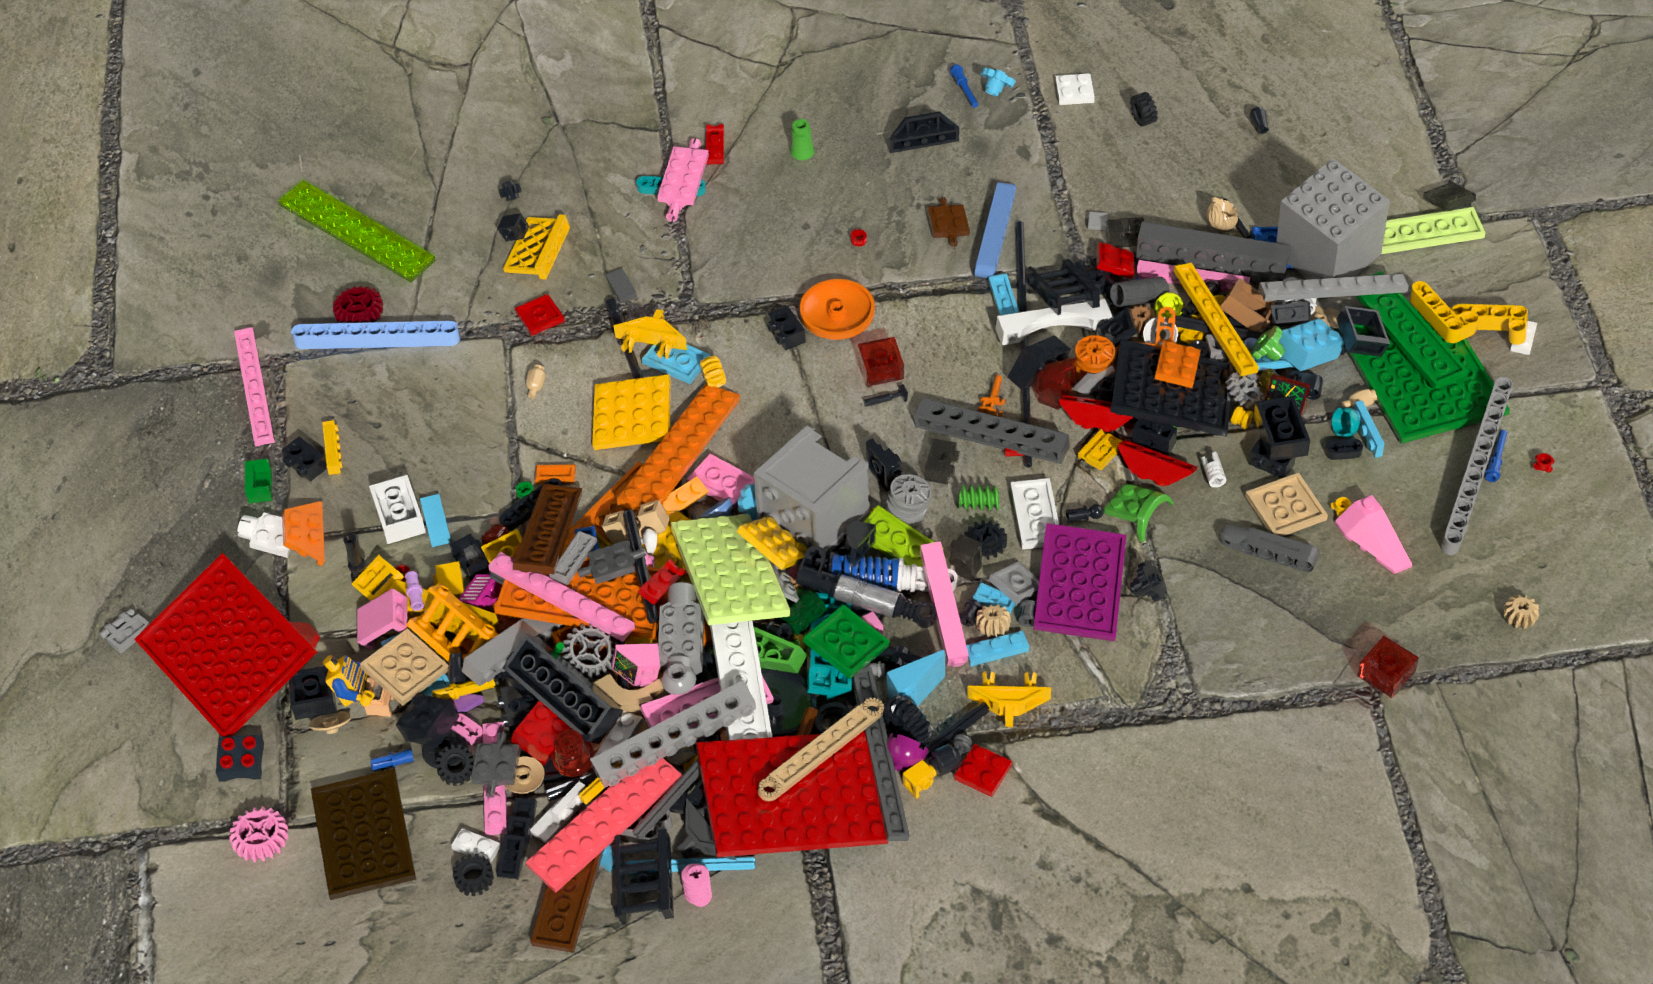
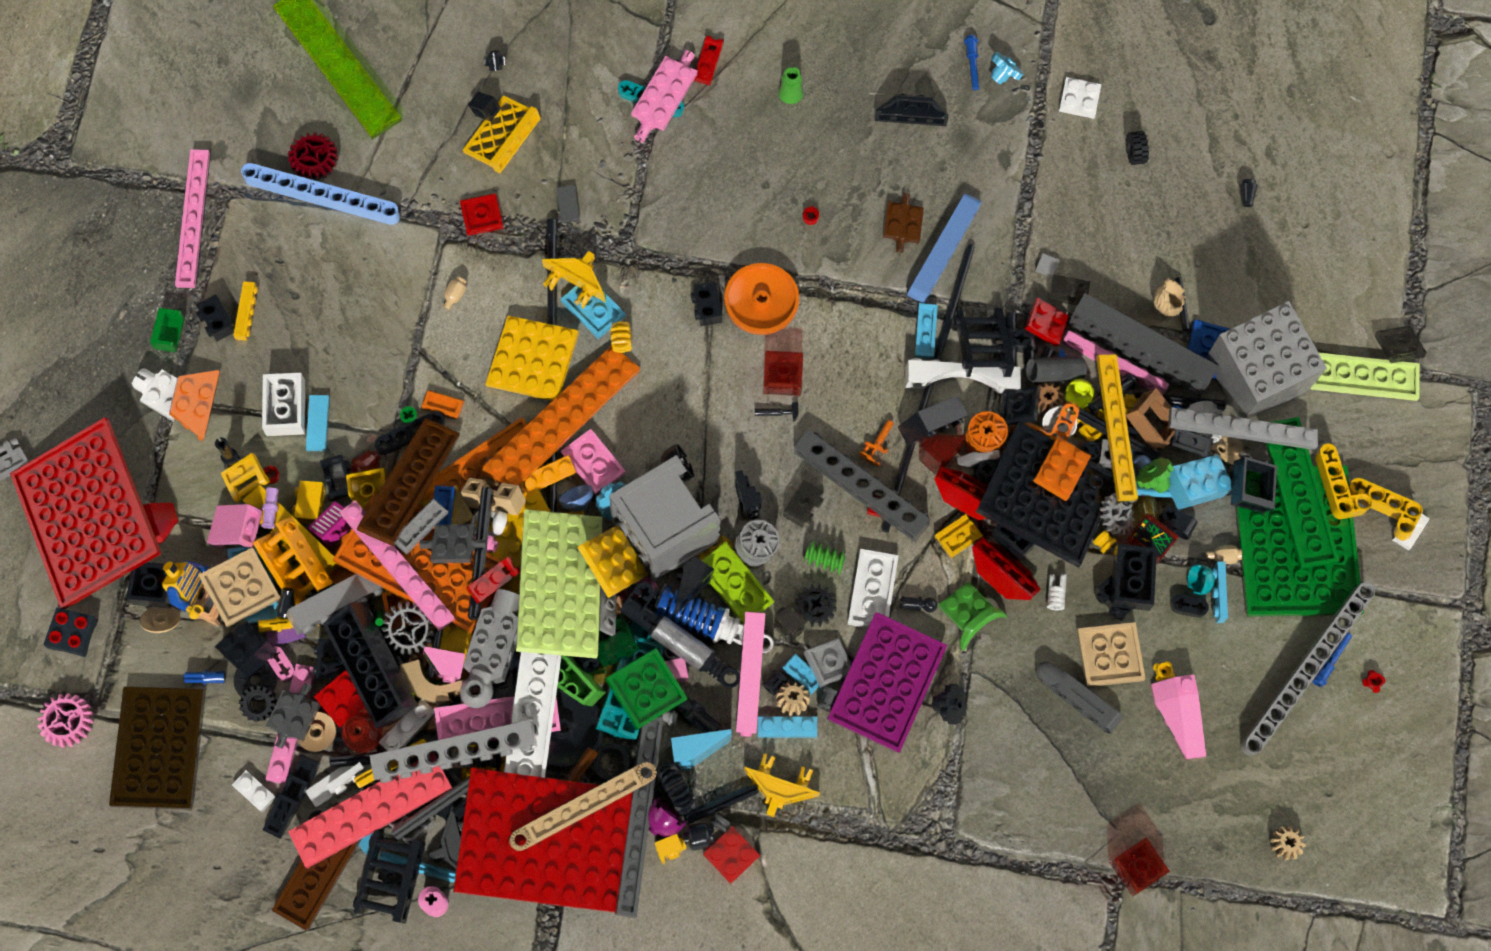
camera: 10 degrees right, 20 degrees up
black tyre [453,854,494,896] -> none

